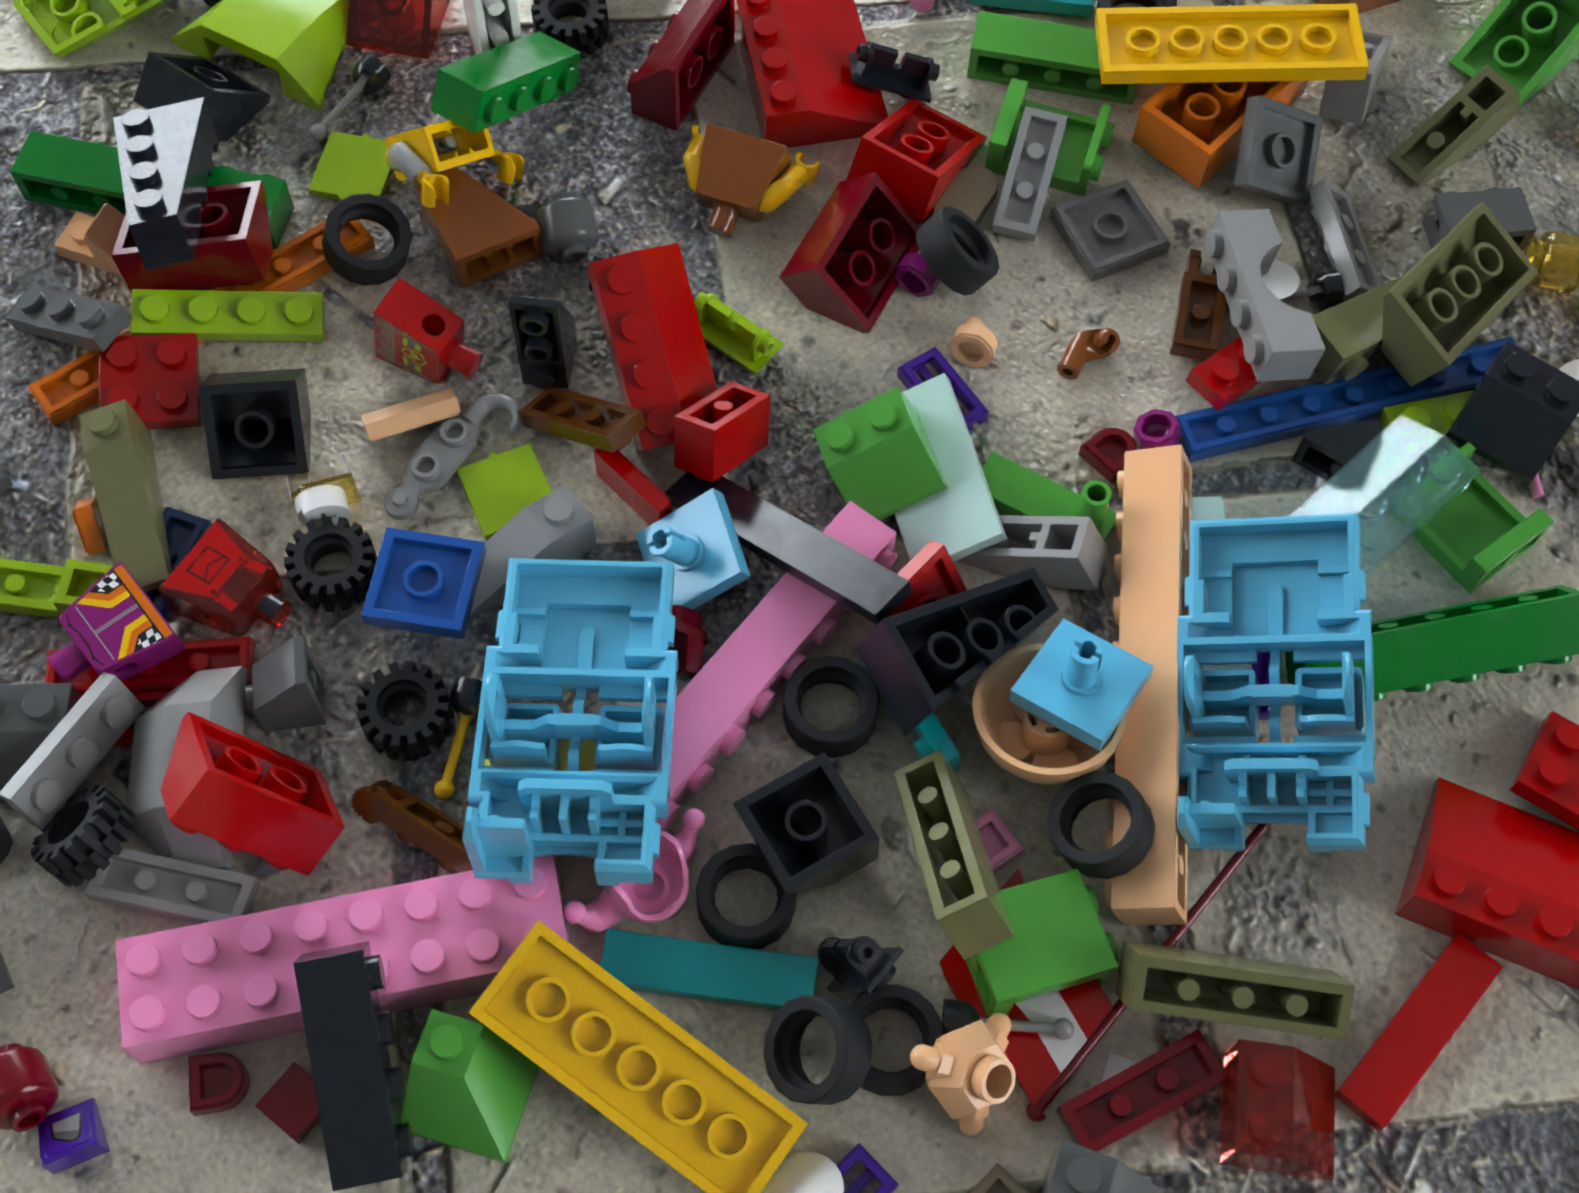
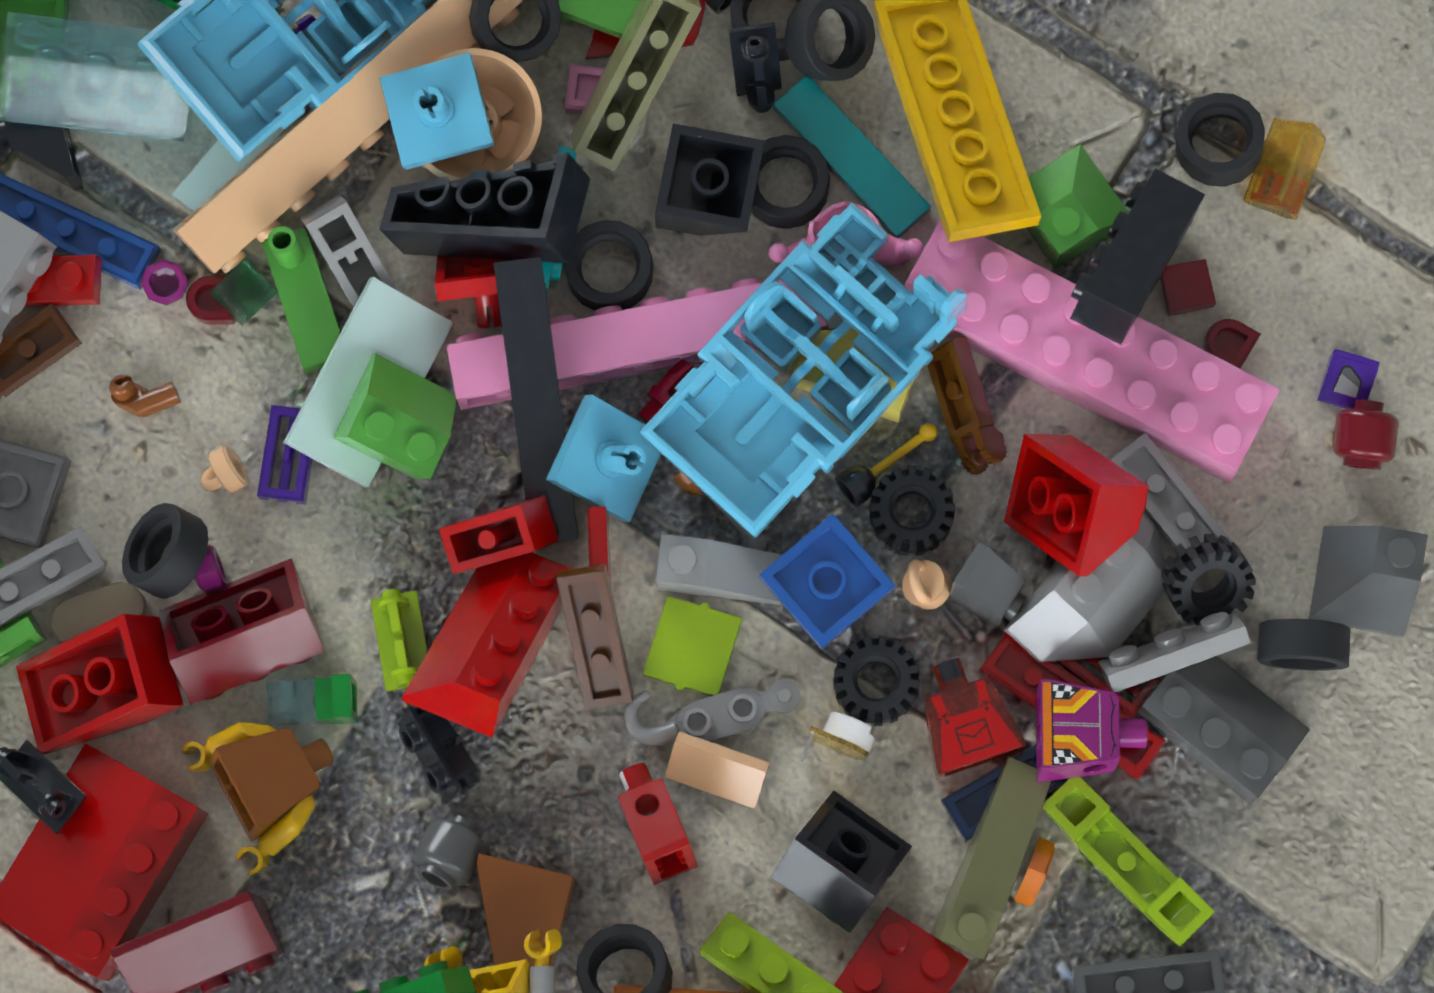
camera: 130 degrees left, 15 degrees up
black slope [508,295,577,389] -> none
none -> clear green tile [210,259,278,326]
none -> leg [266,674,358,725]
none -> light nougat tile [903,559,952,610]

